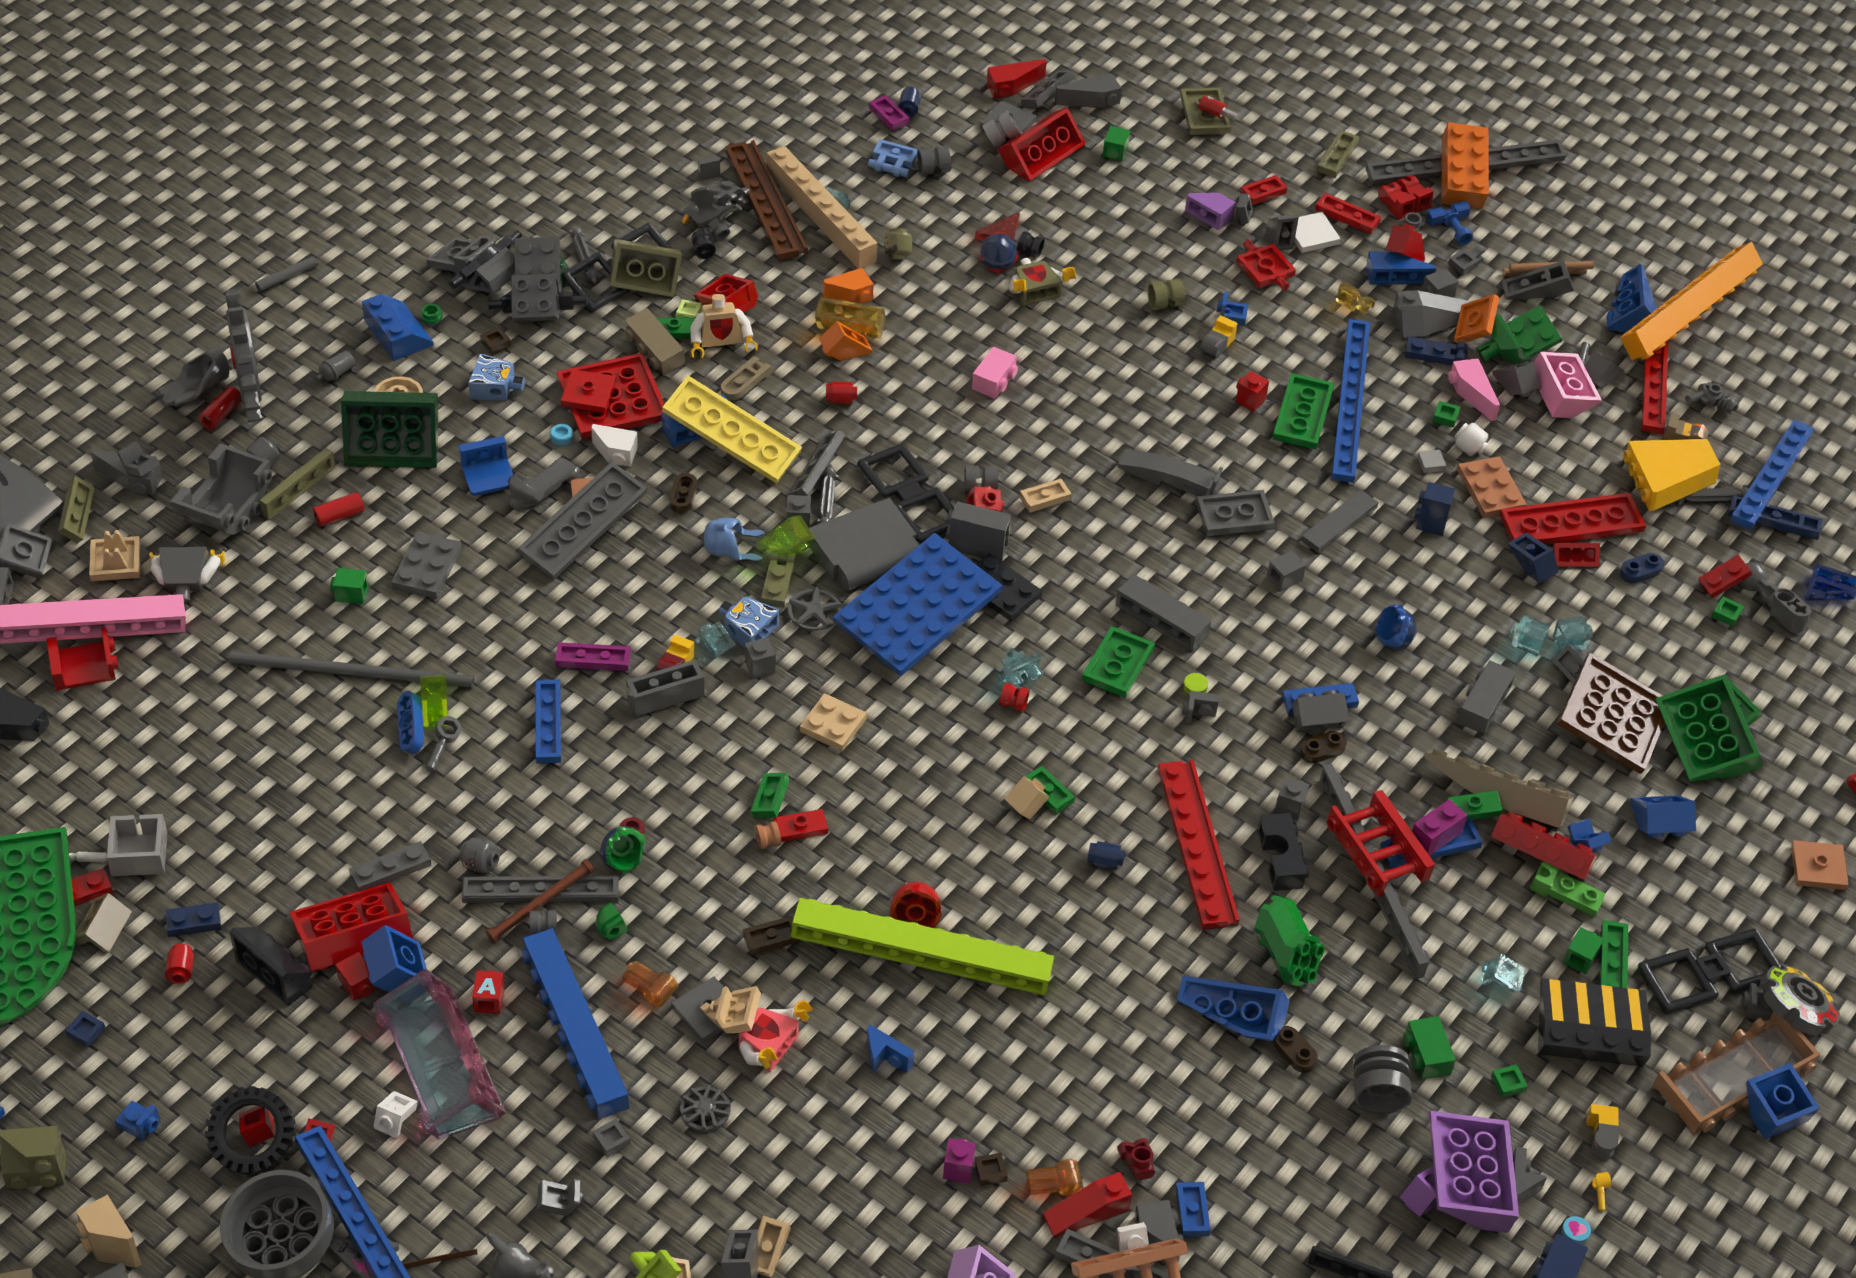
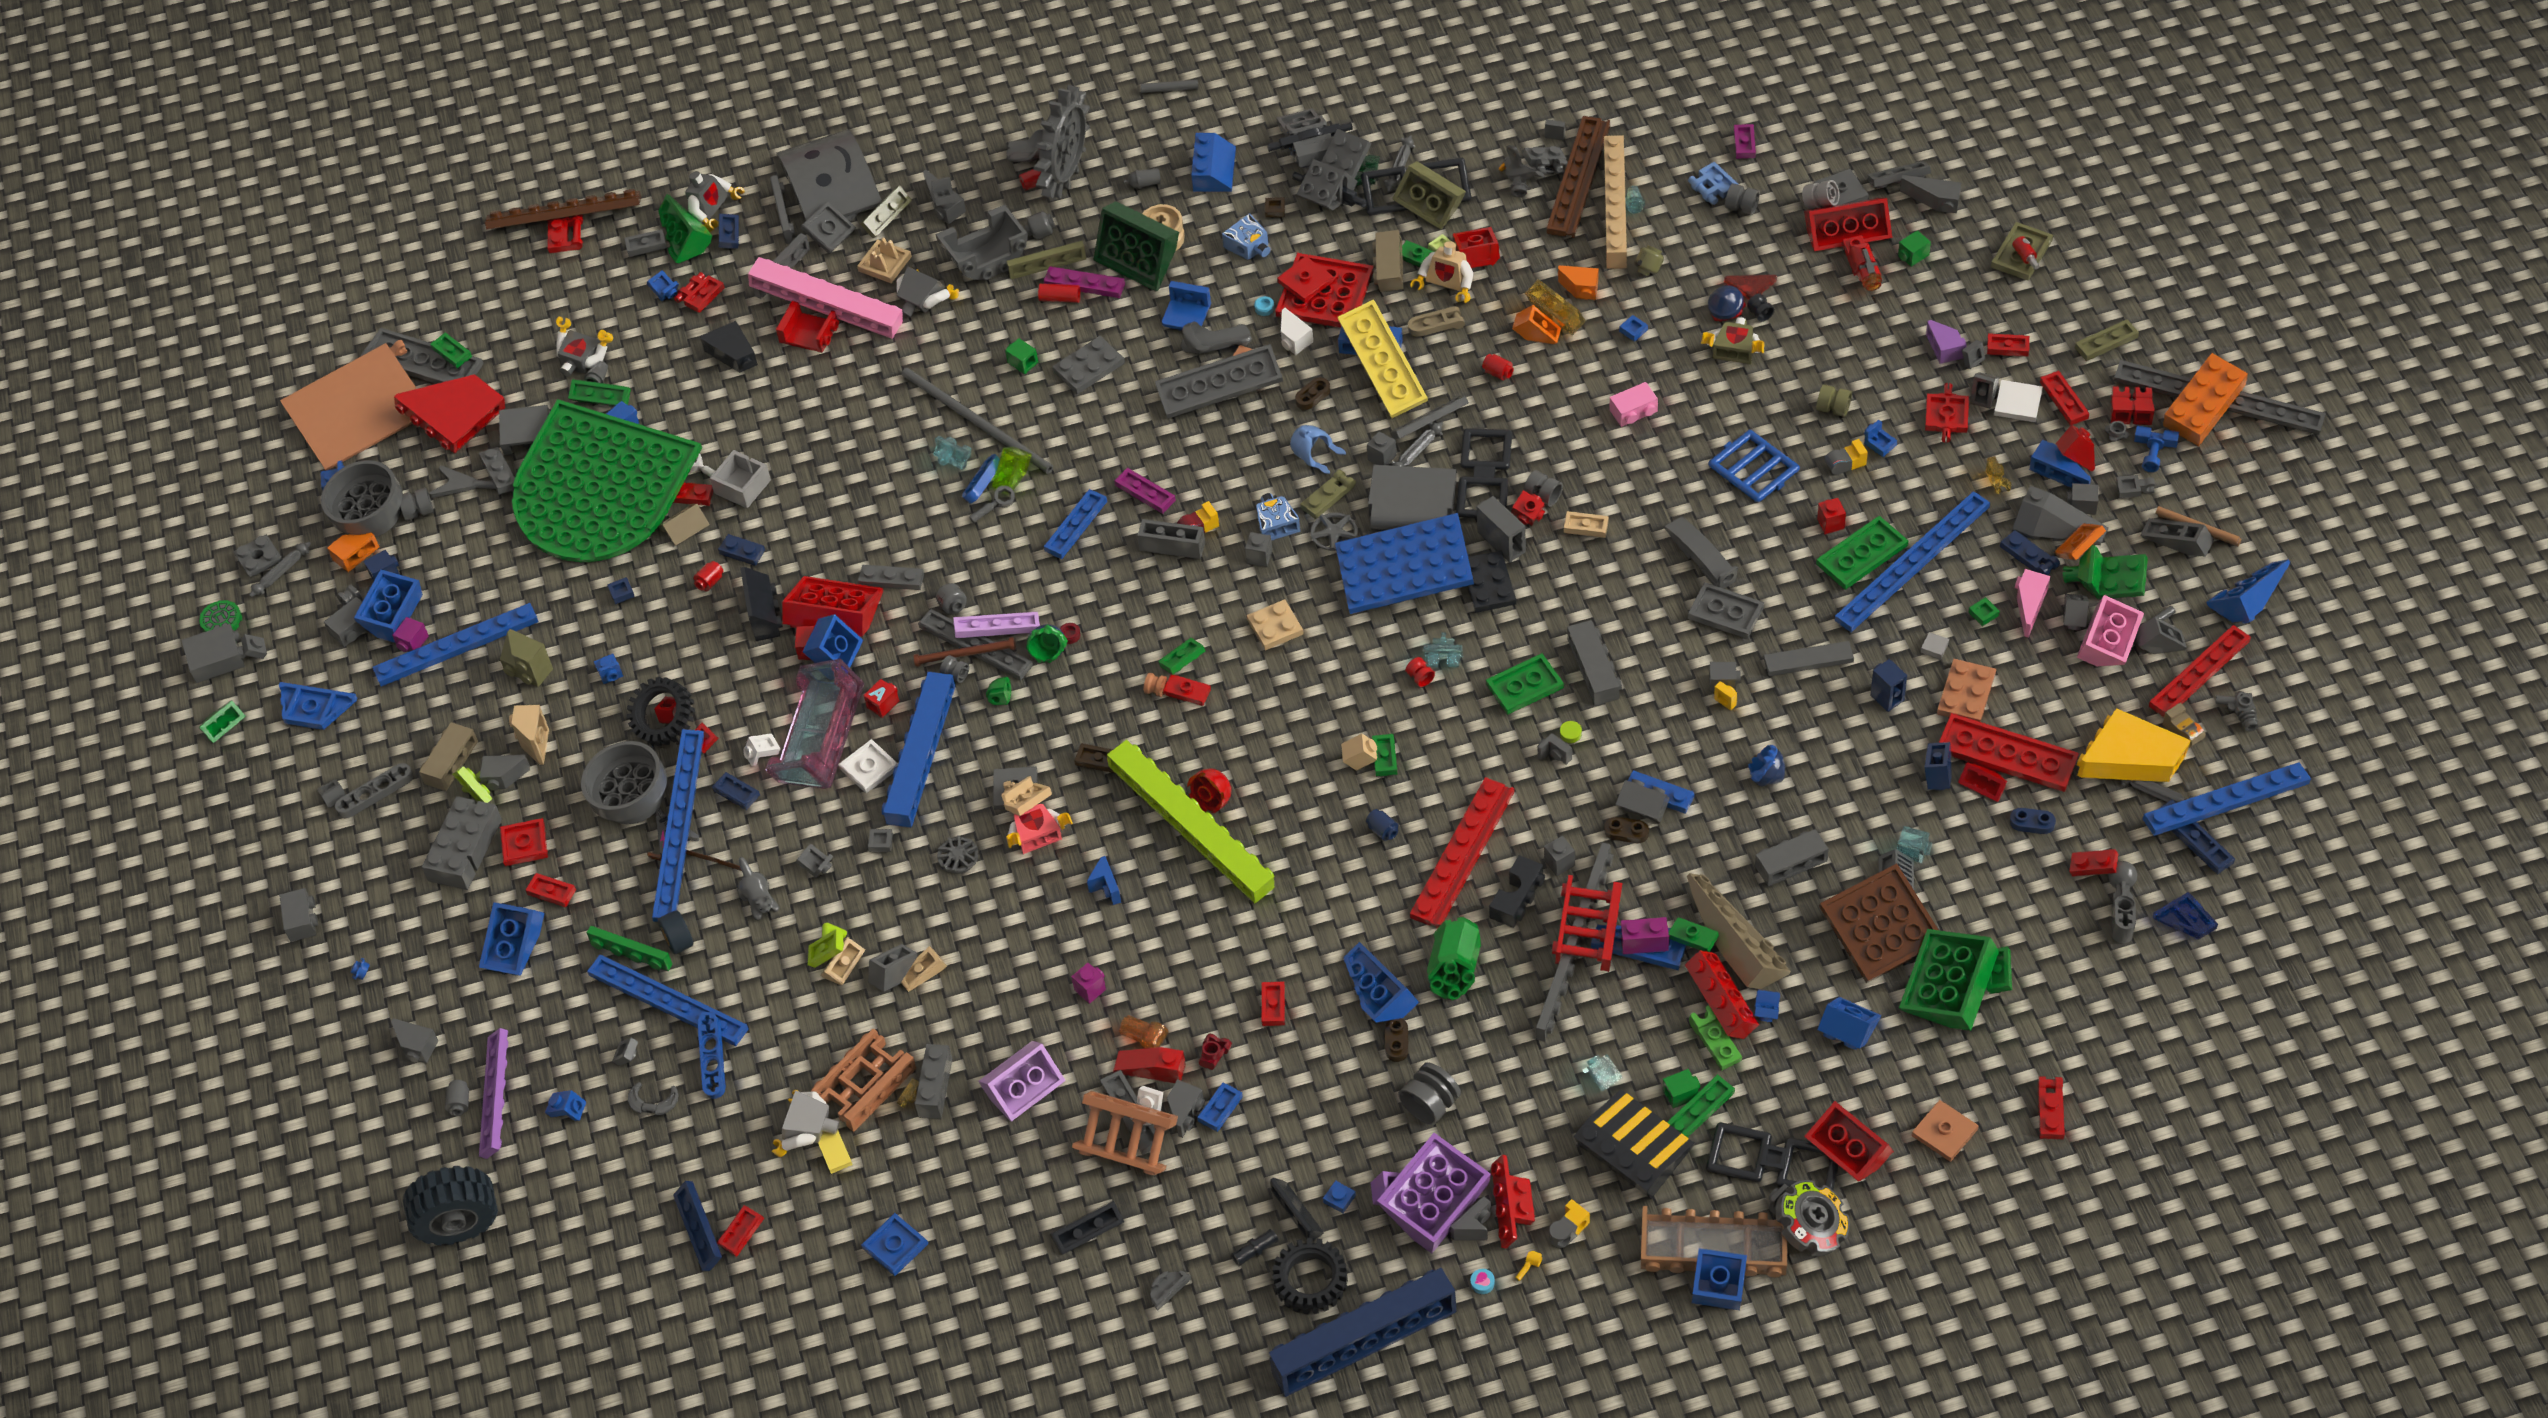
camera: 45 degrees right, 5 degrees up
green plate [420,304,443,324] -> none
clear orange piece [622,961,679,1007] -> none
black wheel [691,229,716,259] -> none
clear light blue bracket [695,621,736,659] -> none
clear neon green slope [756,515,815,554] -> none
dark blue brick [898,87,921,117] -> none
dark brown plate [974,1153,1008,1186] -> none
red slope [986,59,1047,99] -> none
green brick [1403,1016,1456,1080] -> none
white head [1454,423,1489,456] -> none
green plate [1491,1065,1528,1098] -> none
clear light blue brick [1510,615,1551,656] -> none
light orange brick [1620,242,1763,360] -> none
green plate [1712,596,1744,627] -> none
none -> dark blue plate [712,772,760,810]
none -> white tile [838,739,898,794]
none -> clear light blue hips [934,436,972,470]
none -> lavender plate [953,612,1040,638]
none -> magenta plate [1044,266,1125,298]
none -> red plate [1261,981,1285,1026]
none -> blue plate [1323,1180,1356,1213]
none -> red bracket [1490,1155,1535,1248]
none -> blue plate [1619,315,1648,342]
none -> blue bar [1708,430,1800,502]
none -> yellow plate [1714,681,1737,710]
none -> red slope [1804,1101,1894,1182]
none -> red plate [1842,235,1882,291]

